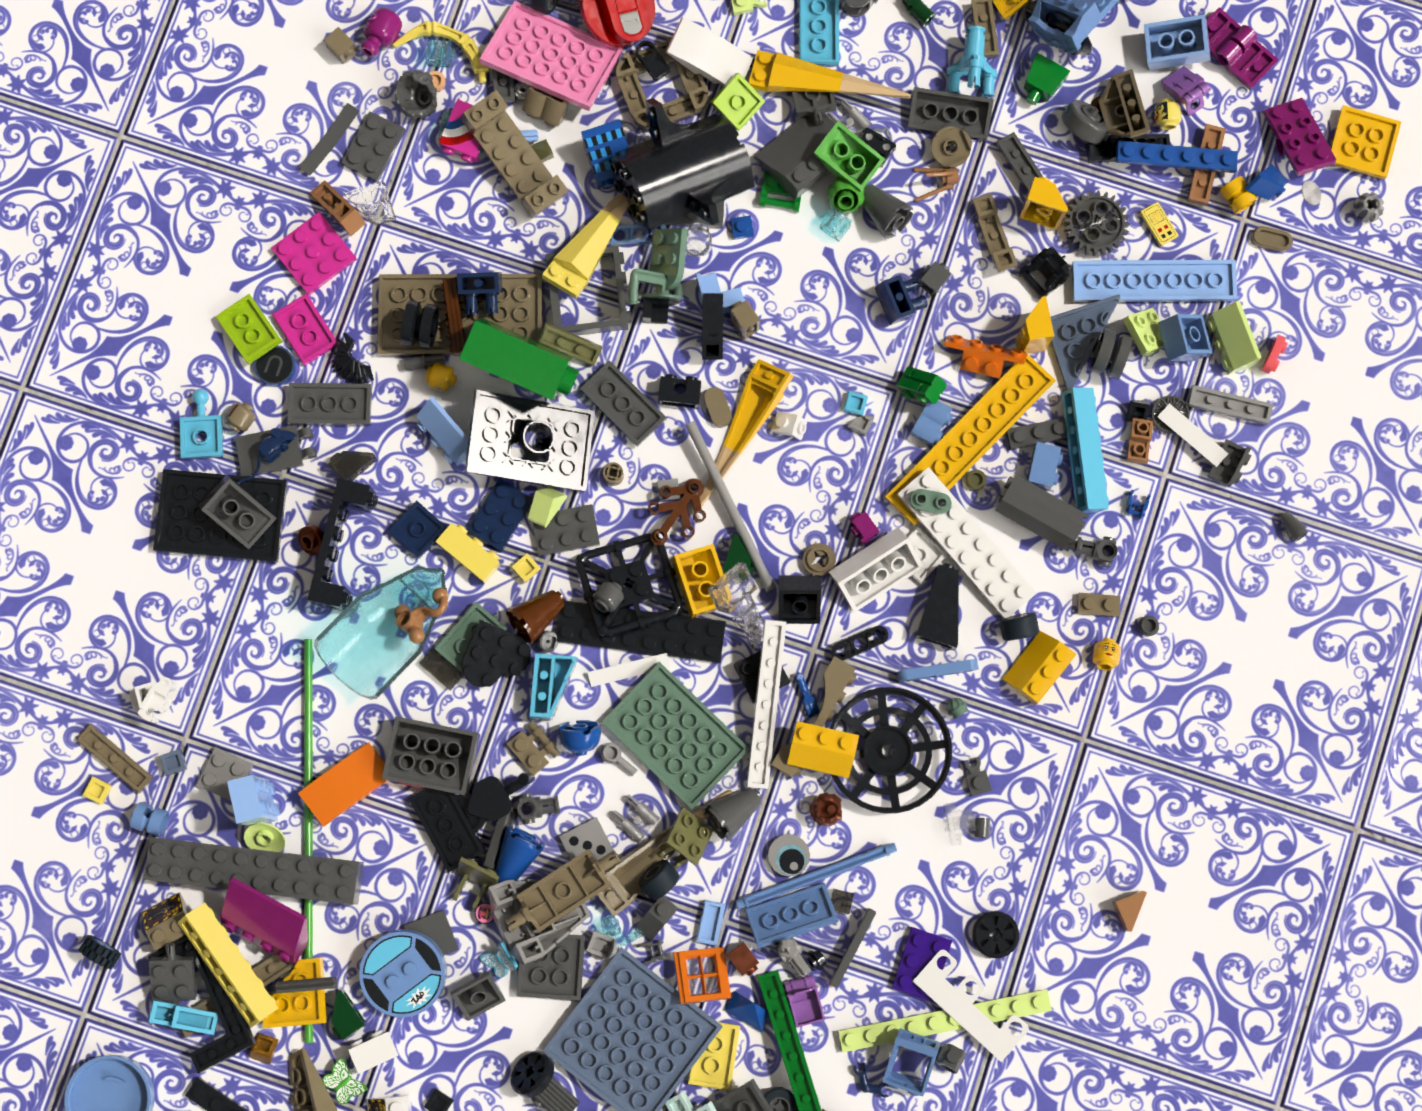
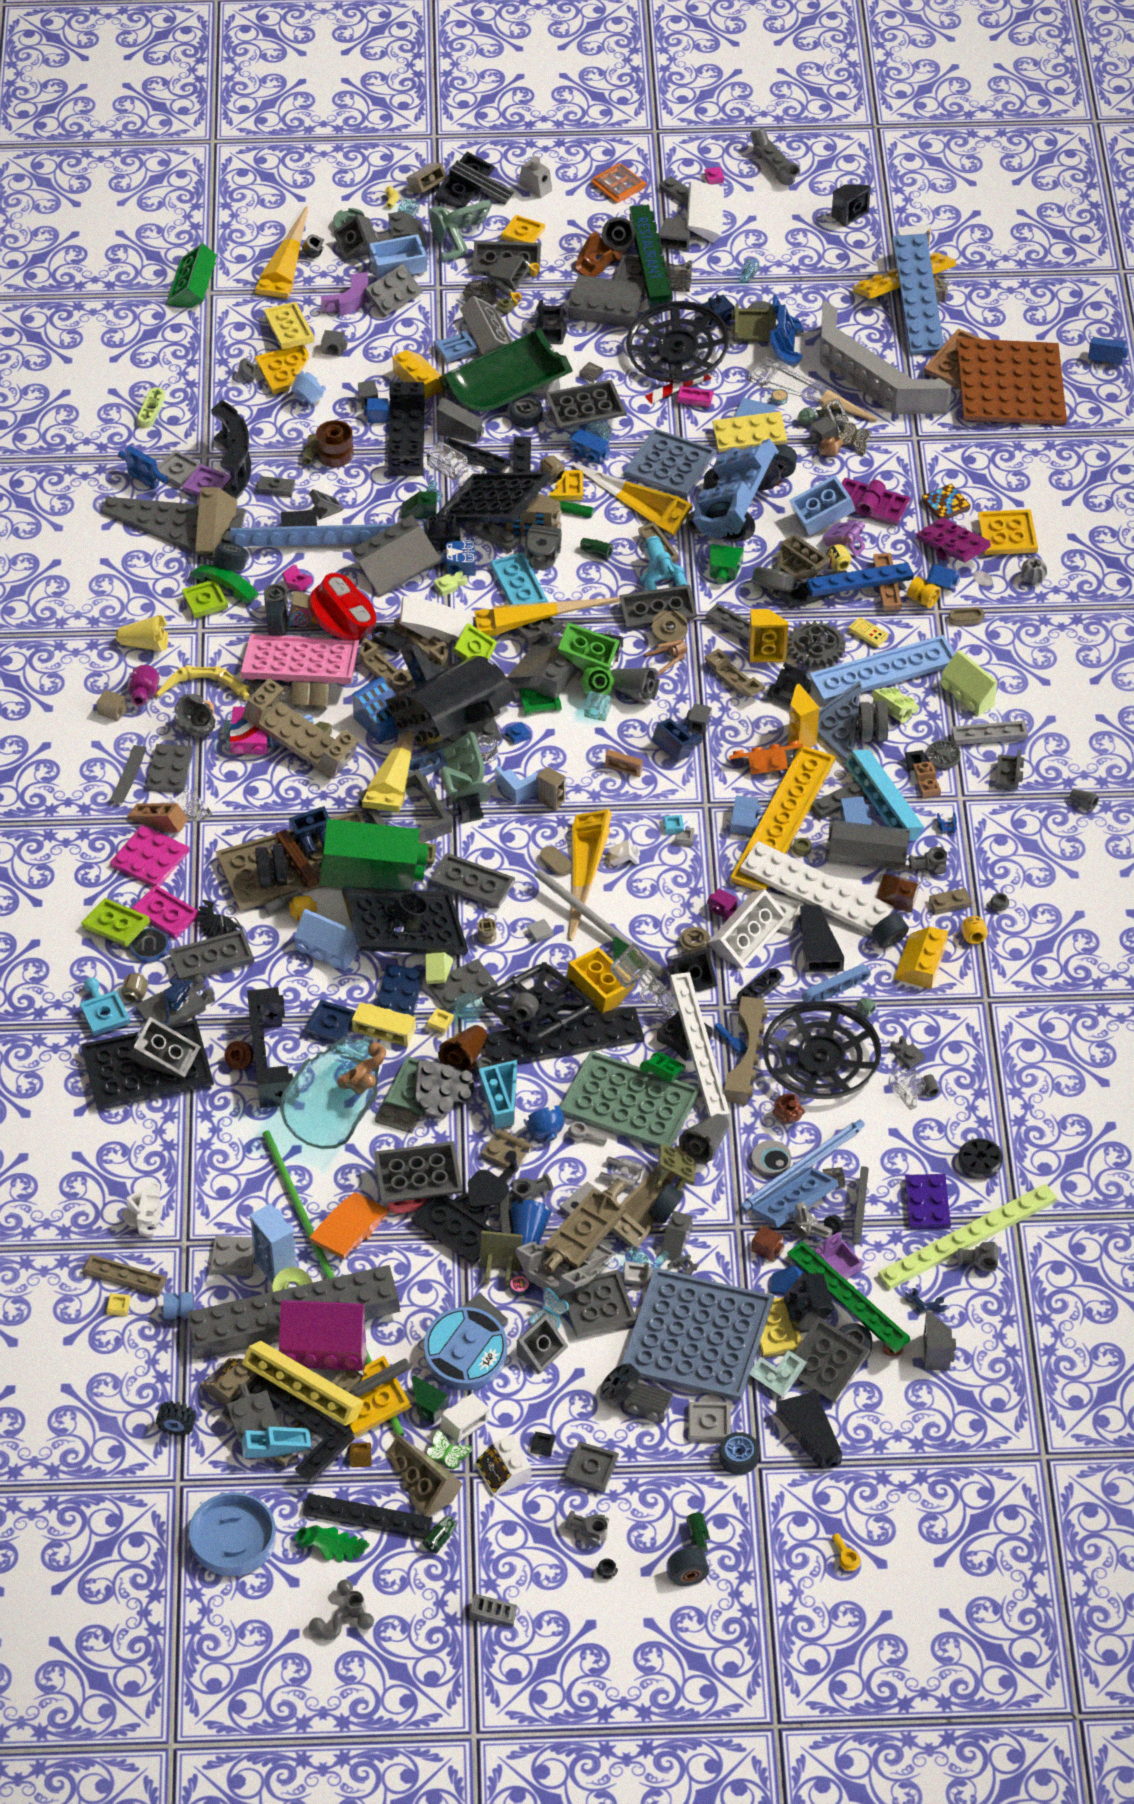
camera: 20 degrees left, 30 degrees down
sand blue plate [160,749,188,776] -> none
clear smoke slope [328,451,378,481] -> none
clear light blue brick [425,40,456,68] -> none
white sticker [588,653,670,687] -> none
reddish brown plant [647,478,706,547] -> none
black brick [658,374,701,409] -> none
orange piece [673,947,731,1004] -> none
light blue tile [696,900,726,946] -> none
black slope [702,293,723,360] -> none
yellow slope [787,721,859,779] -> none
medium blue window [882,1028,941,1097] -> none
green brick [897,366,947,405] -> none
sand green plate [909,489,952,514] -> none
white piece [913,950,1029,1062] -> none
medium nougat slope [1112,891,1147,932] -> none
medium blue brick [1158,314,1213,362] -> none
white sticker [1158,403,1228,467] -> none
coral plate [1261,334,1288,374] -> none
none -> clear light blue plate [454,992,483,1022]
none -> medium nougat plate [605,749,643,777]
none -> green plate [640,1052,686,1082]
none -> black brick [783,1272,834,1332]
none -> reddish brown slope [876,873,921,913]
none -> tile [921,483,971,519]

